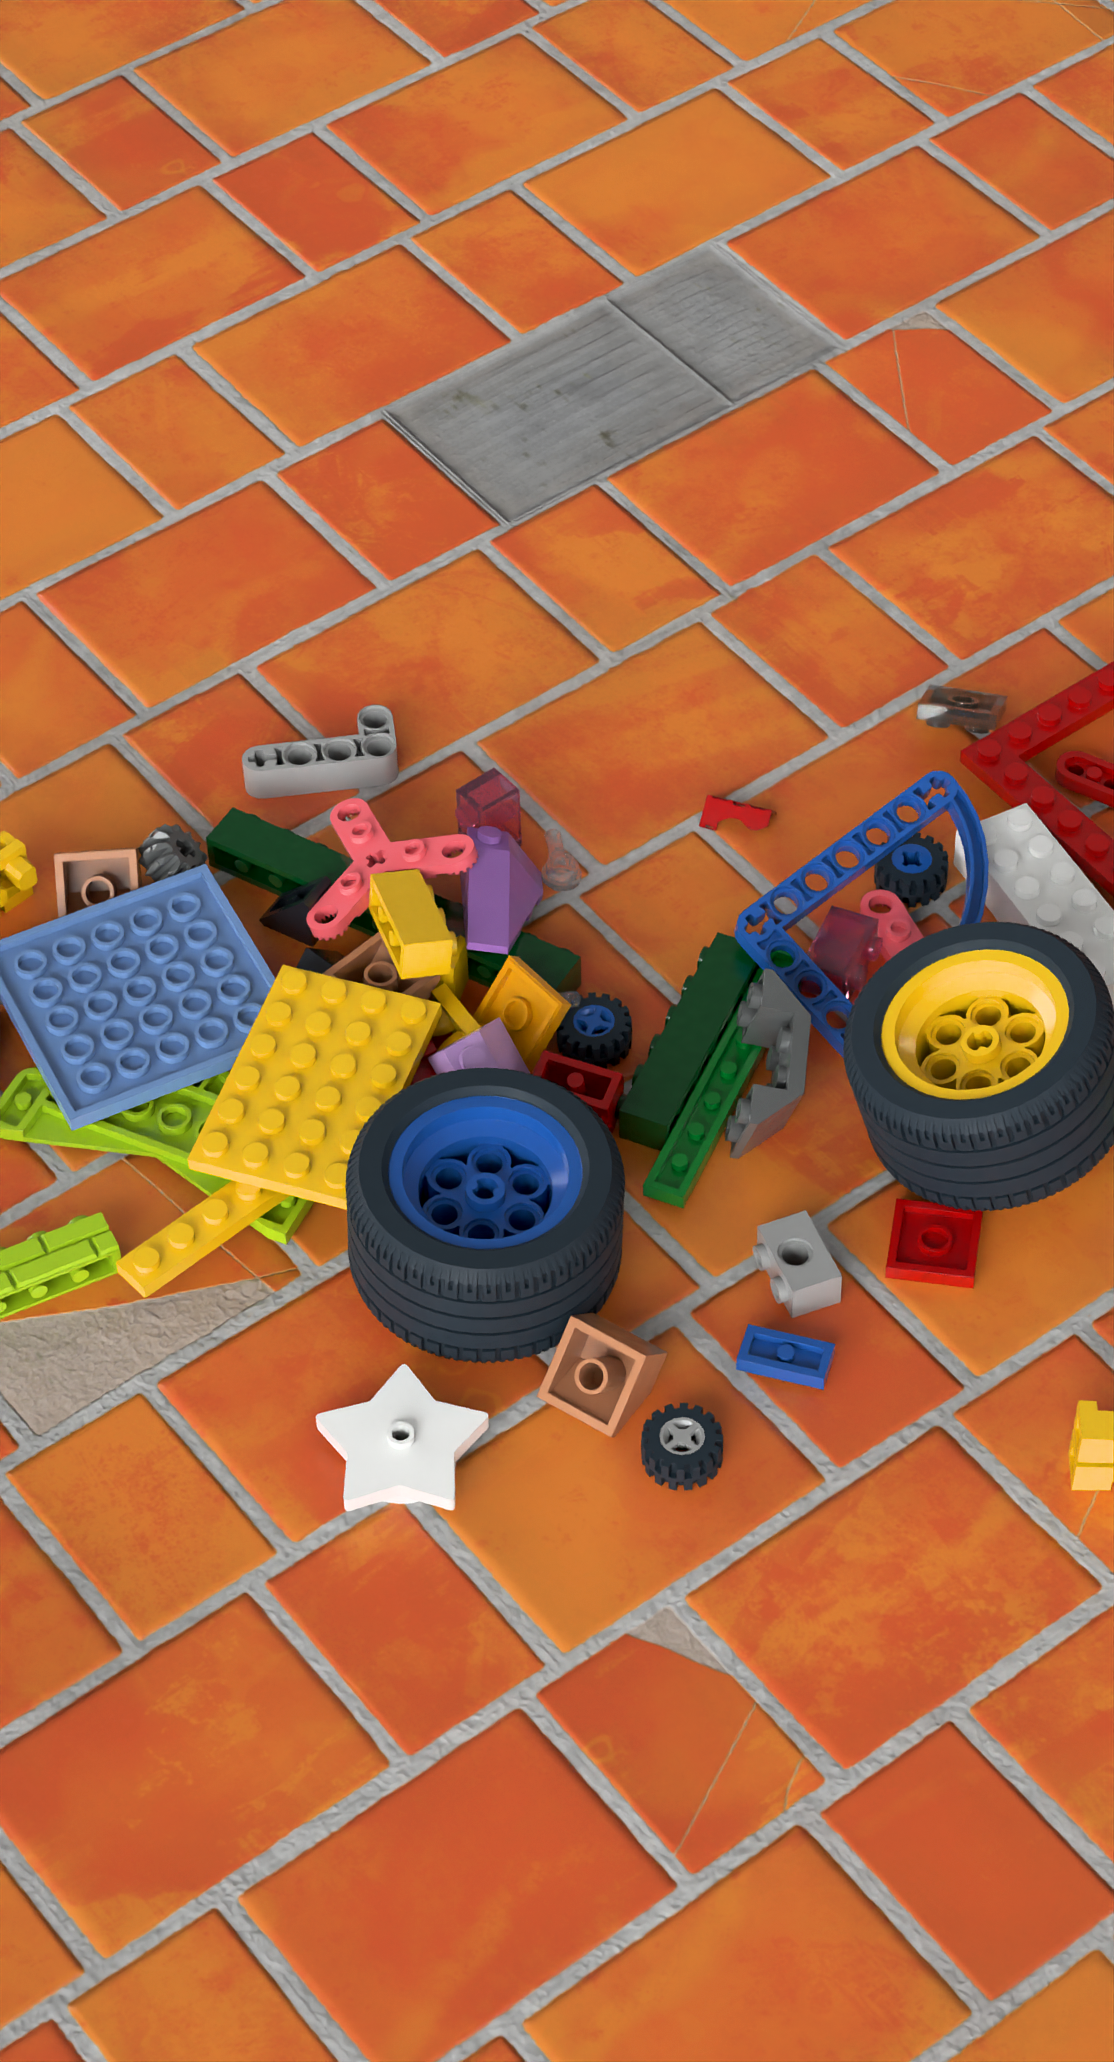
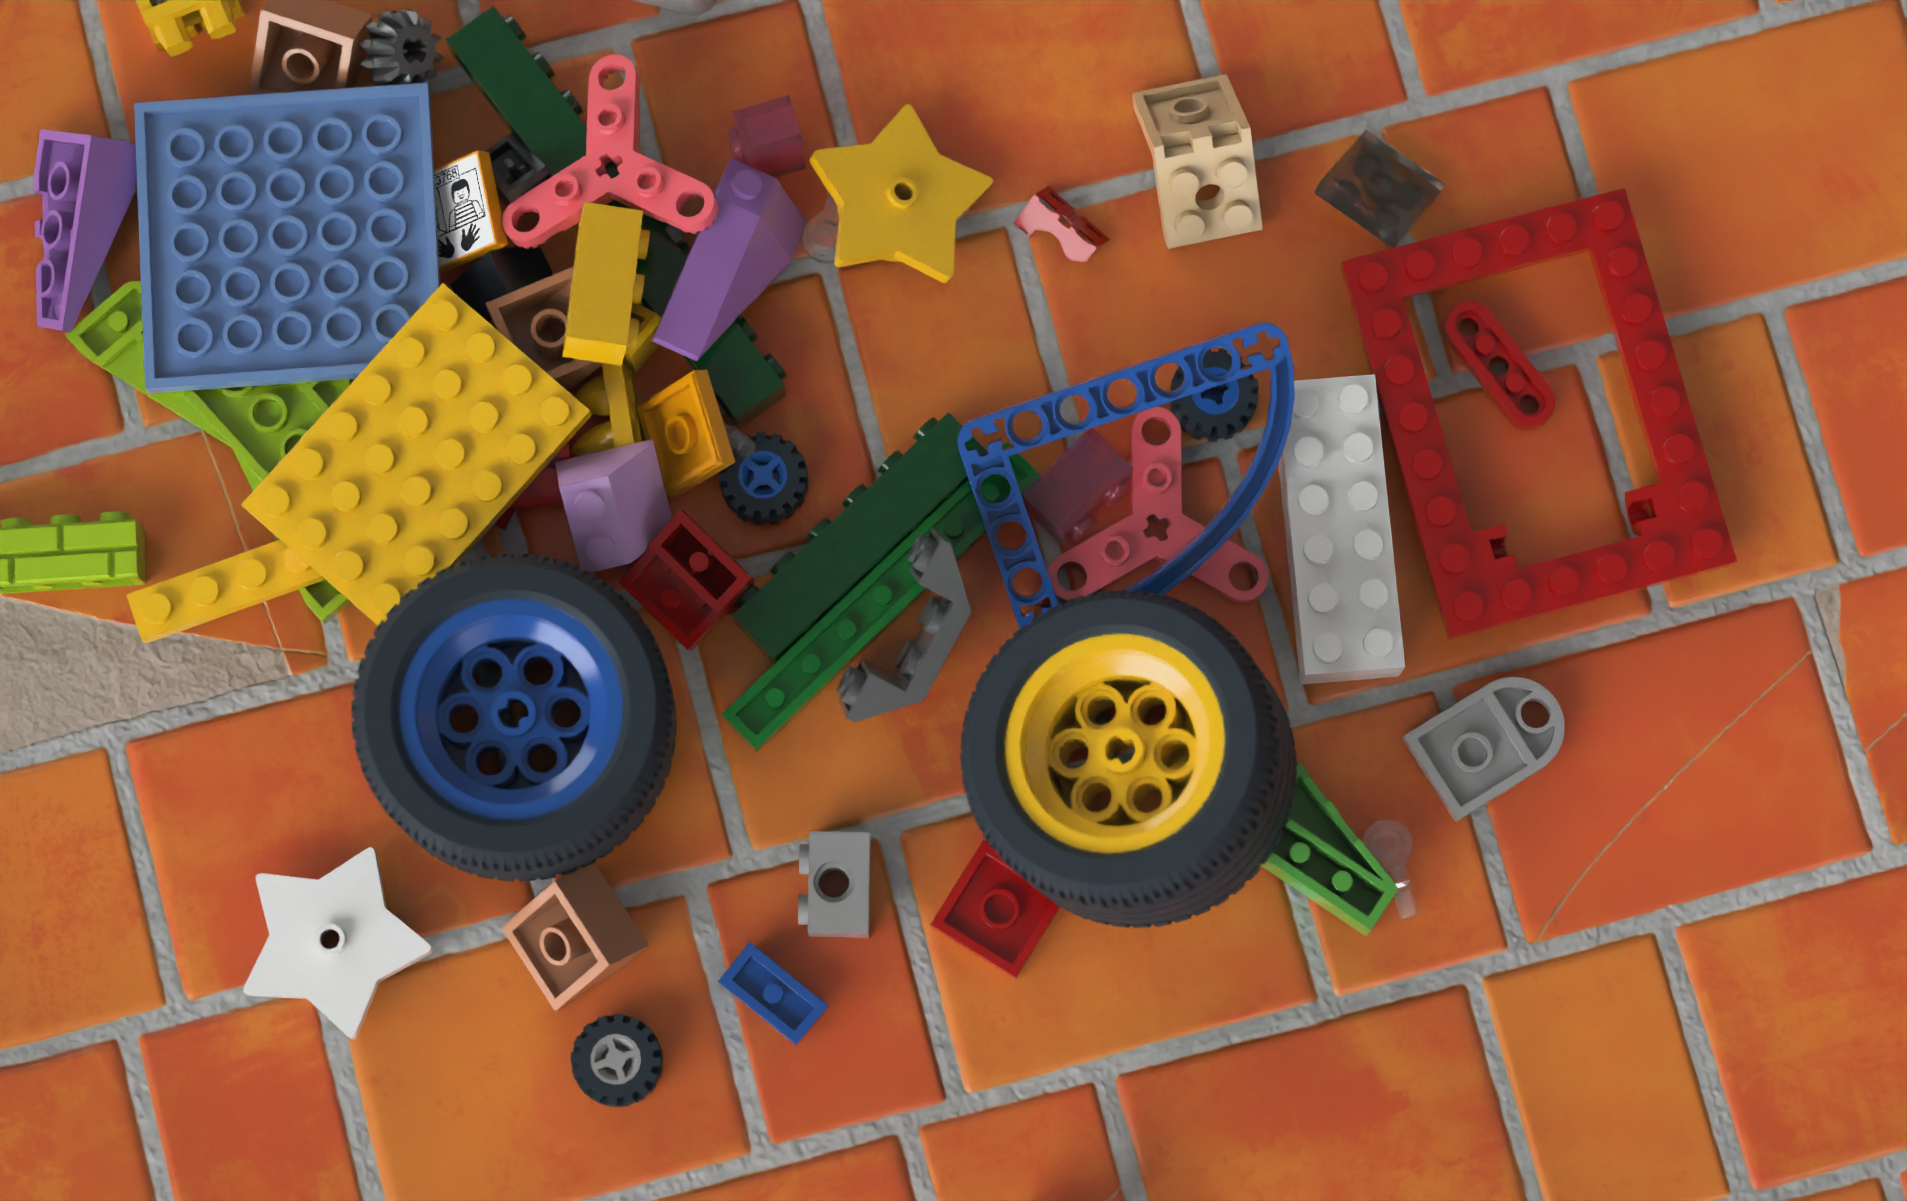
camera: 20 degrees right, 30 degrees up
none -> tile [435,150,508,275]
none -> yellow plate [809,104,993,283]
none -> tan bracket [1132,74,1263,249]

